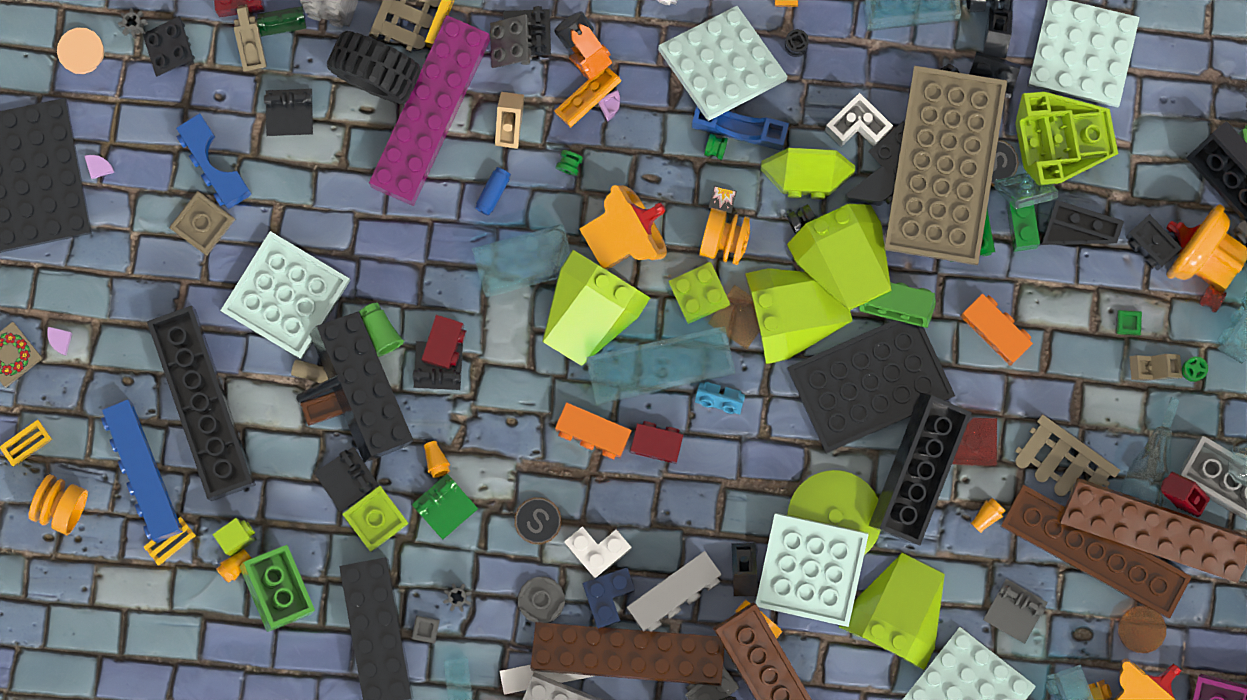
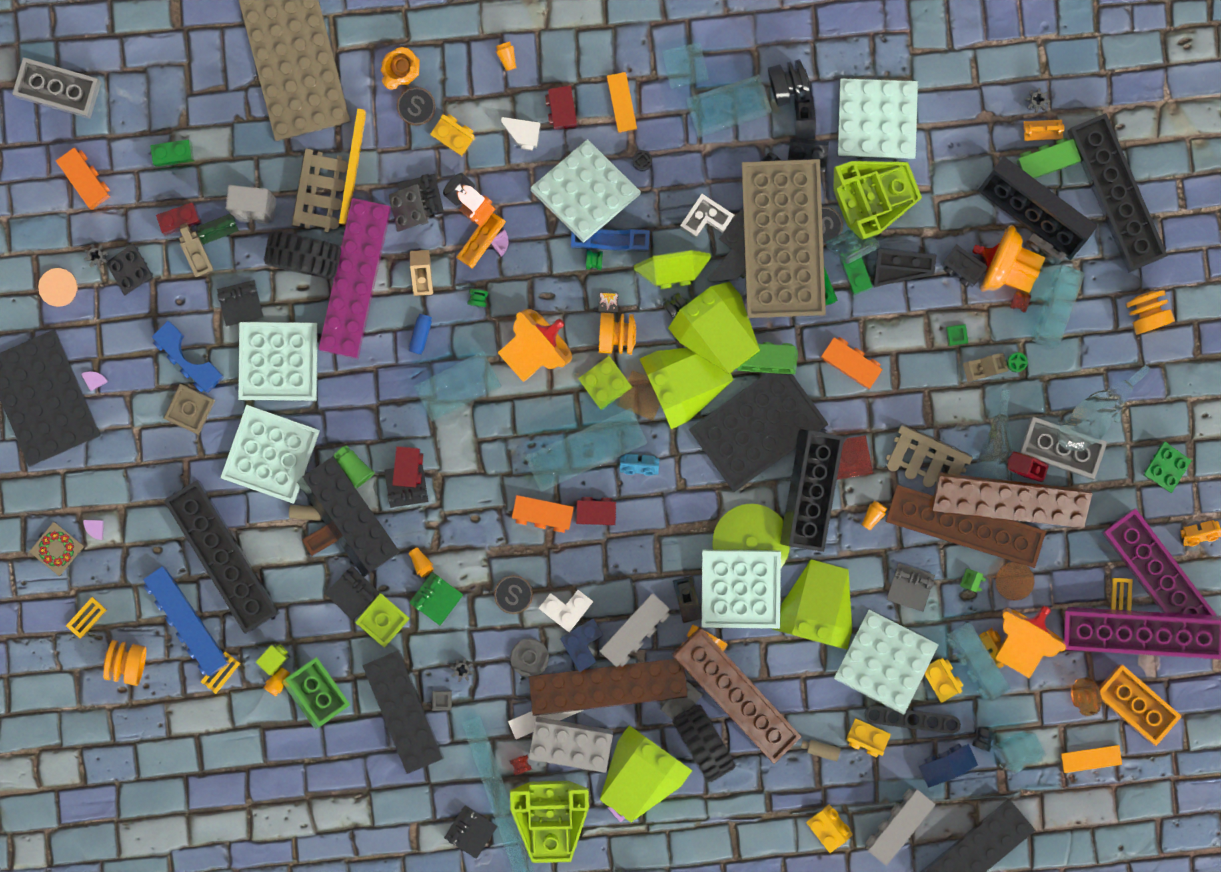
camera: 10 degrees left, 5 degrees up
black bar [296,374,345,403] -> none
lime wedge [542,249,650,366] -> none
none -> light aqua plate [238,322,318,401]
none -> bright green tile [960,568,986,592]

